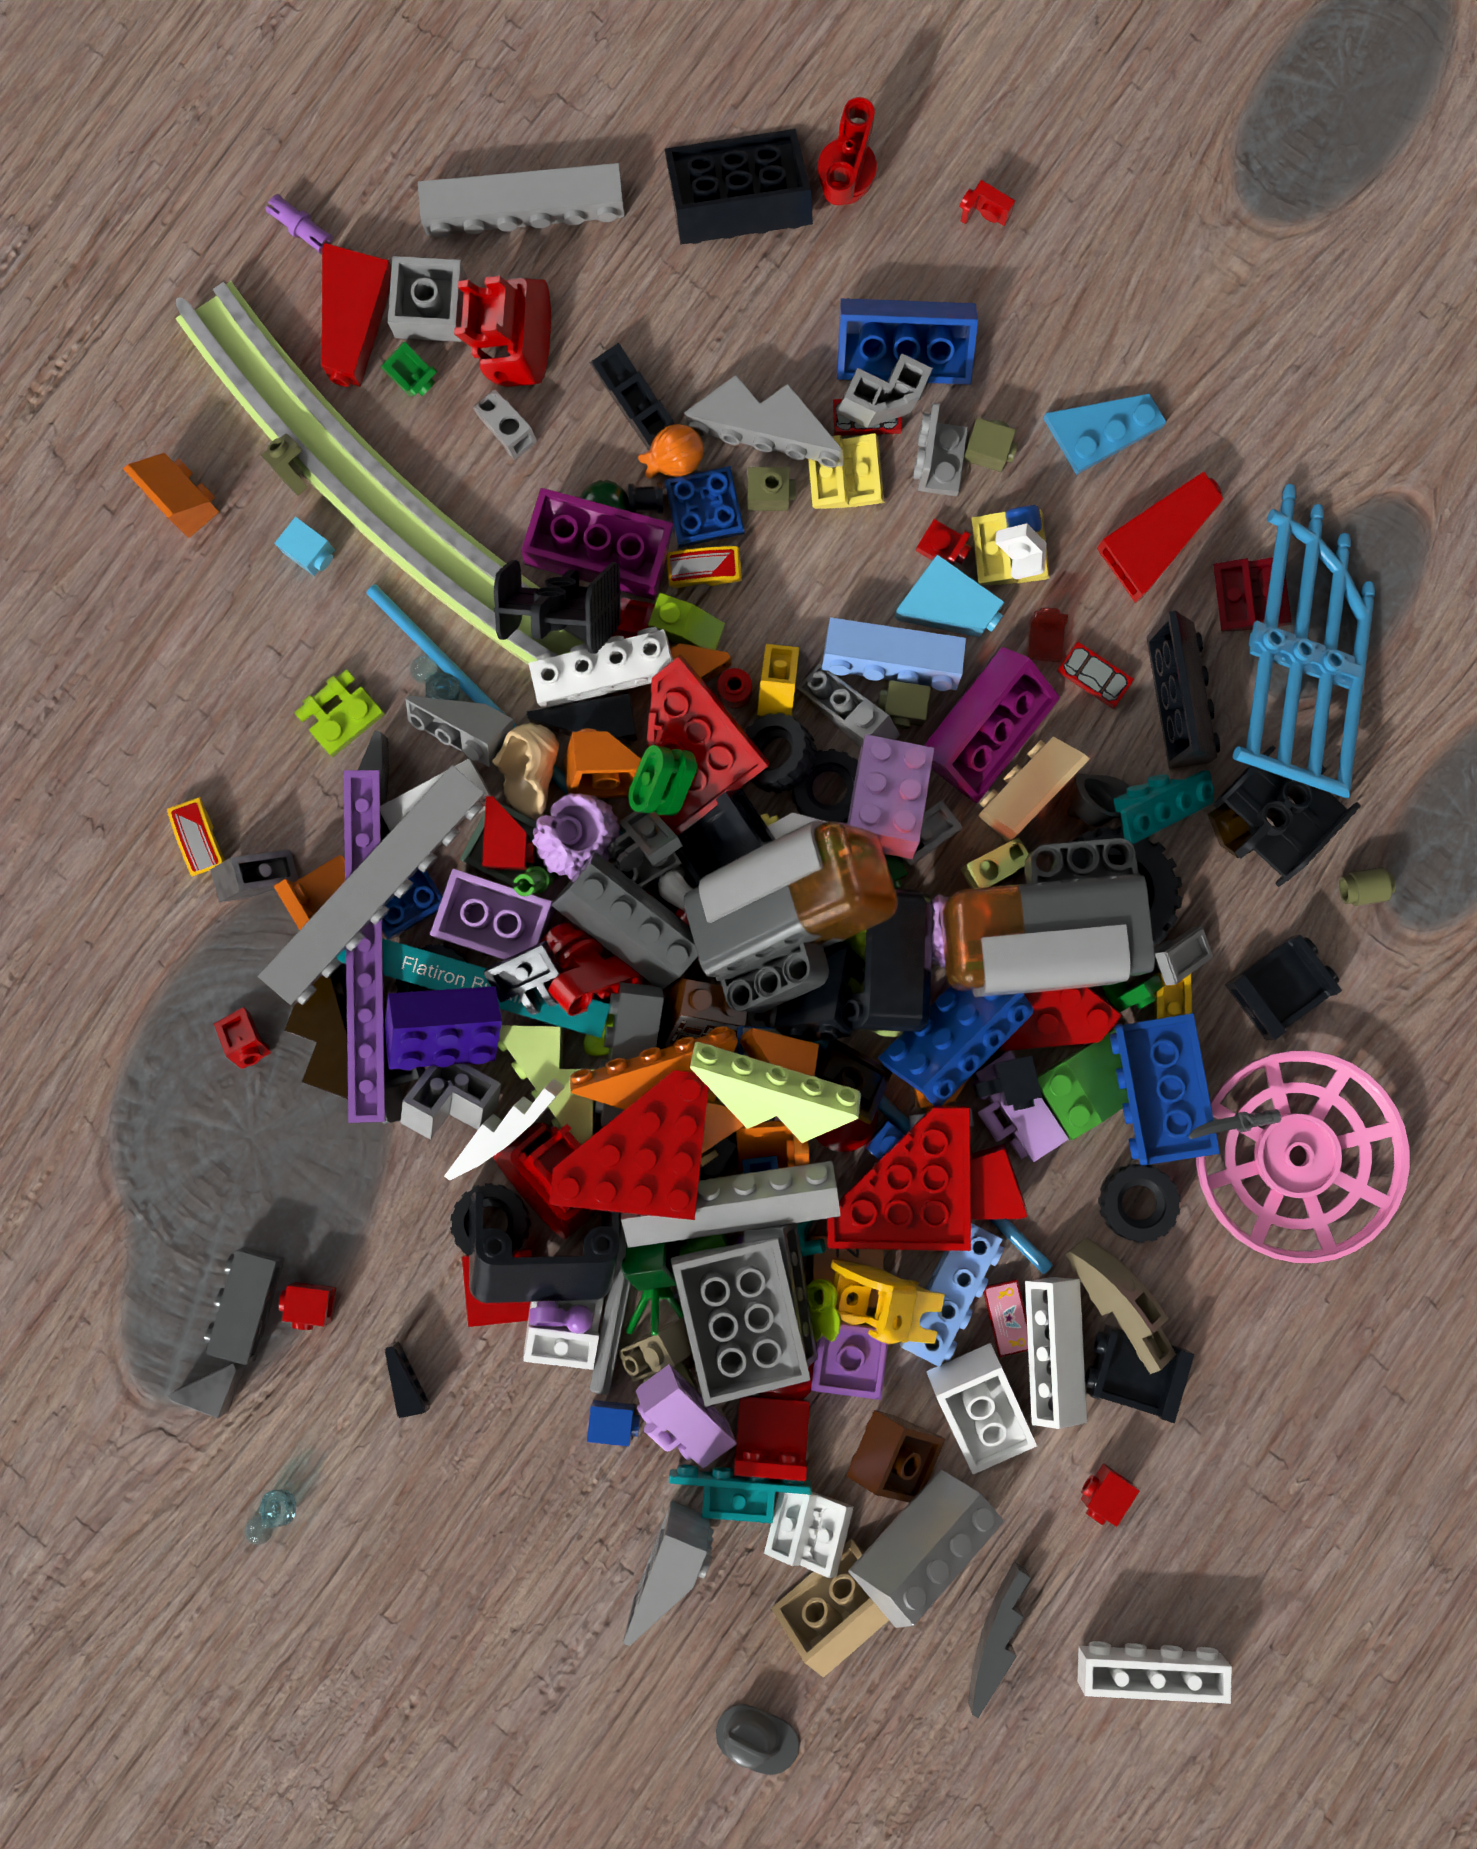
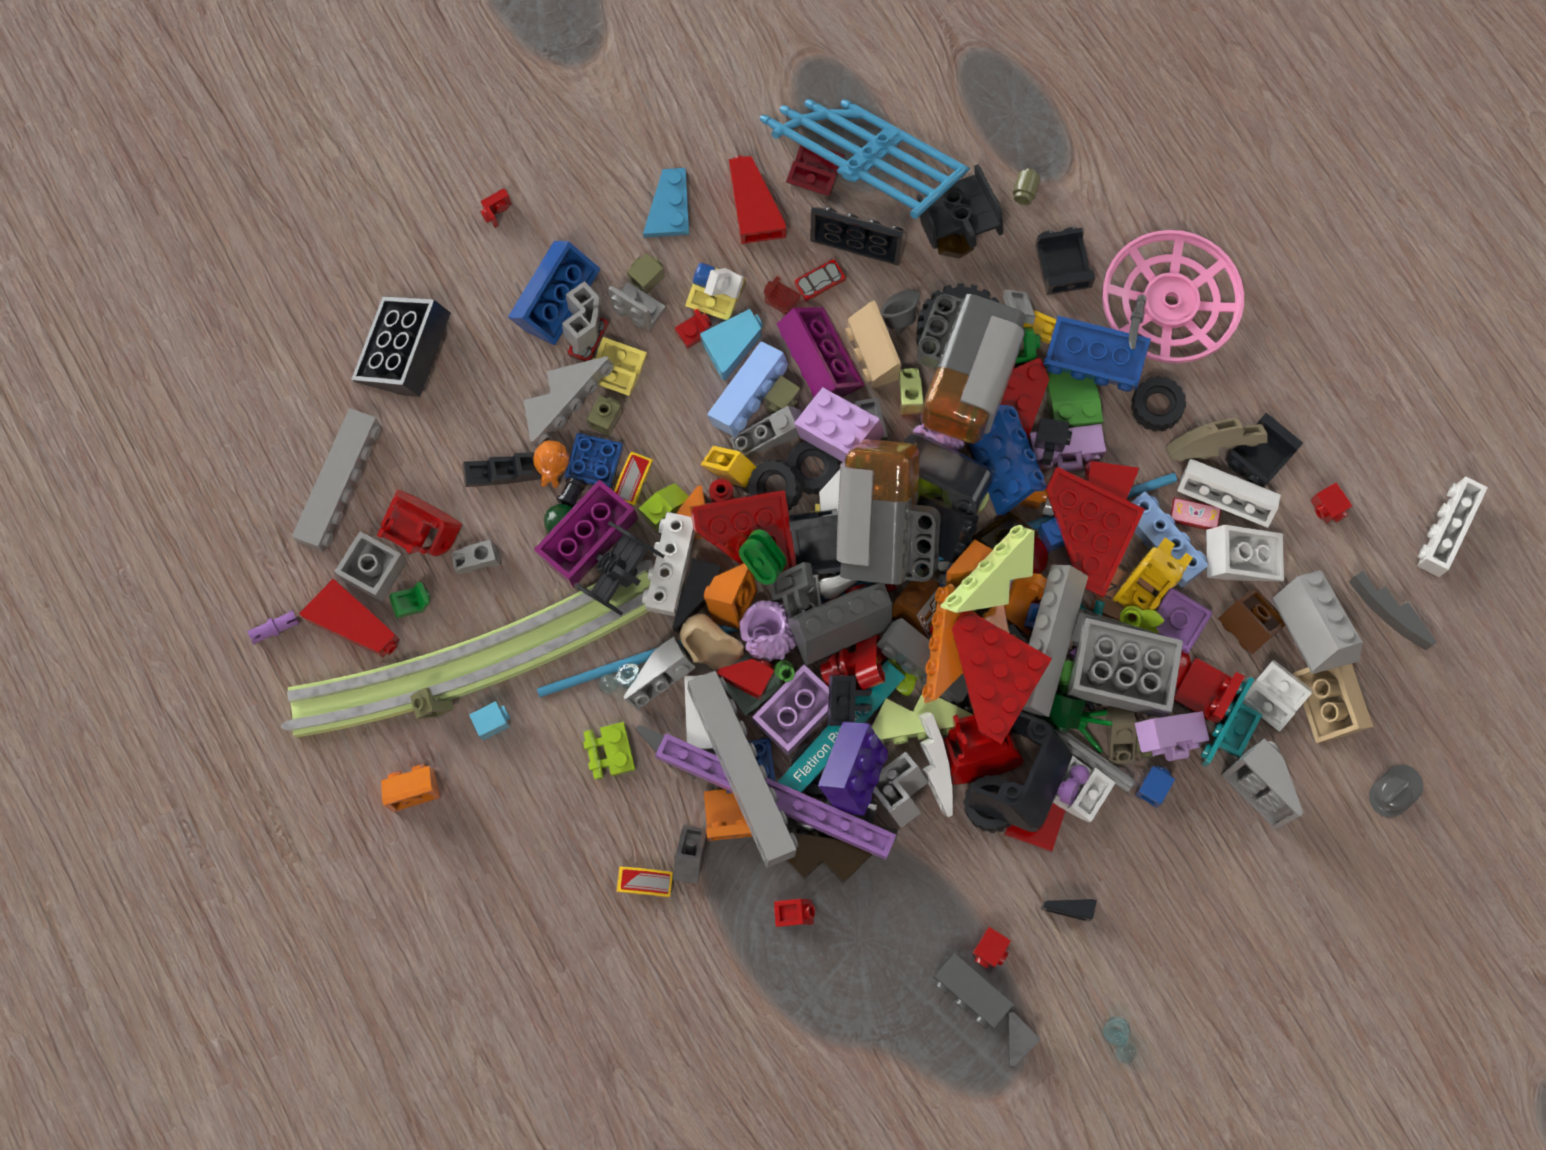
camera: 65 degrees left, 10 degrees down
red bracket [612,598,655,639] -> none
red beam [818,97,877,206] -> none
teal bracket [1114,770,1214,844] -> none

